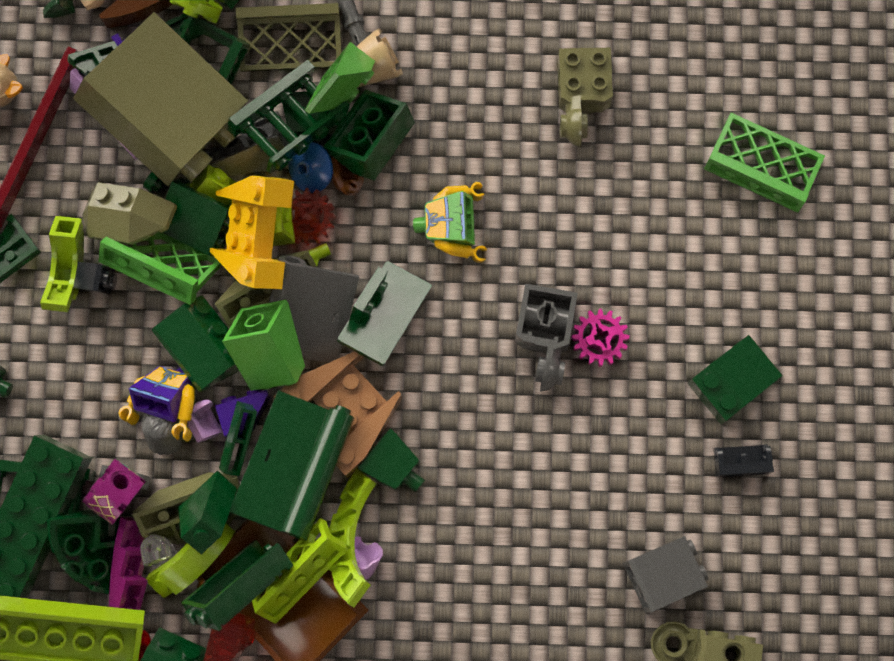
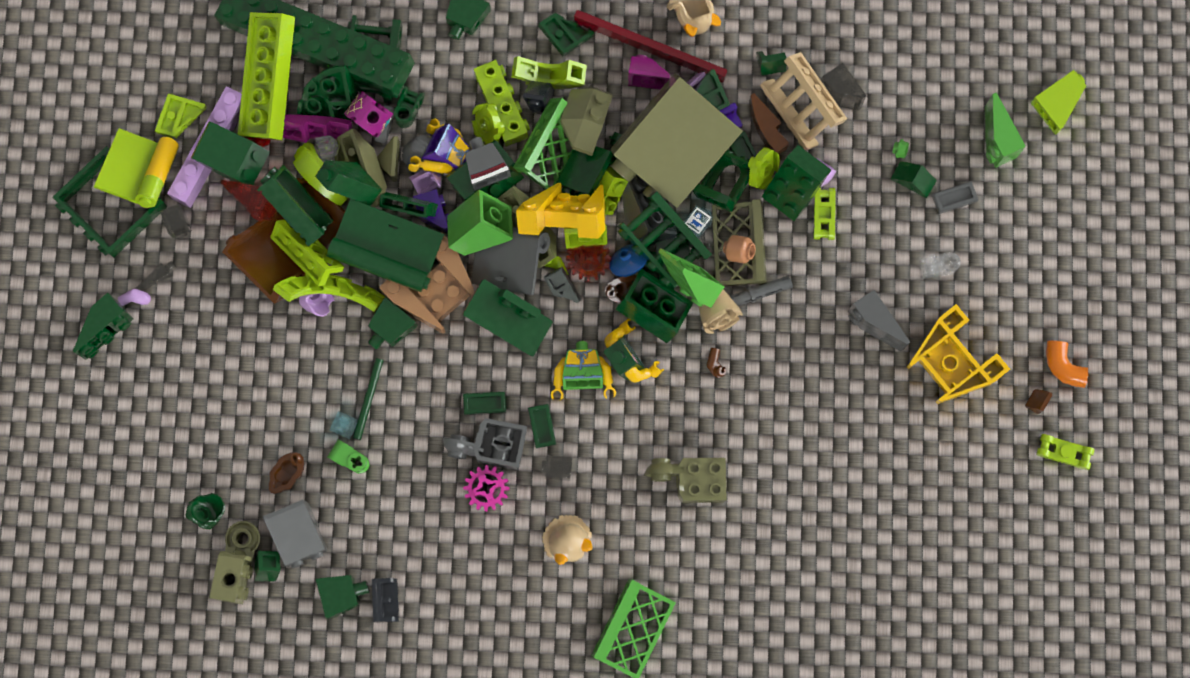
camera: 90 degrees right, 0 degrees up
dark green slope [687,335,783,424] -> none
none -> dark green panel [254,551,280,581]
none -> reddish brown arm [269,452,305,494]
none -> dark green torso [316,575,370,620]
none -> bright green piece [327,439,370,474]
none -> clear light blue tile [330,411,358,440]
none -> dark green bar [353,358,384,441]
none -> olive slope [377,136,400,182]
none -> dark green piece [394,86,425,128]
none -> dark green tile [463,392,506,415]
none -> dark grey torso [465,137,511,191]
none -> lime plate [472,103,505,145]
none -> lime brick [474,60,530,147]
none -> dark green tile [528,404,556,449]
none -> clear smoke brick [541,455,572,481]
none -> tan hair [542,515,593,565]
none -> pearl dark grey tile [543,266,581,303]
none -> torso [603,319,664,383]
none -> magenta slope [628,55,670,90]
none -> brick [684,205,713,240]
none -> reddish brown arm [706,348,726,378]
none -> nougat head [723,235,756,264]

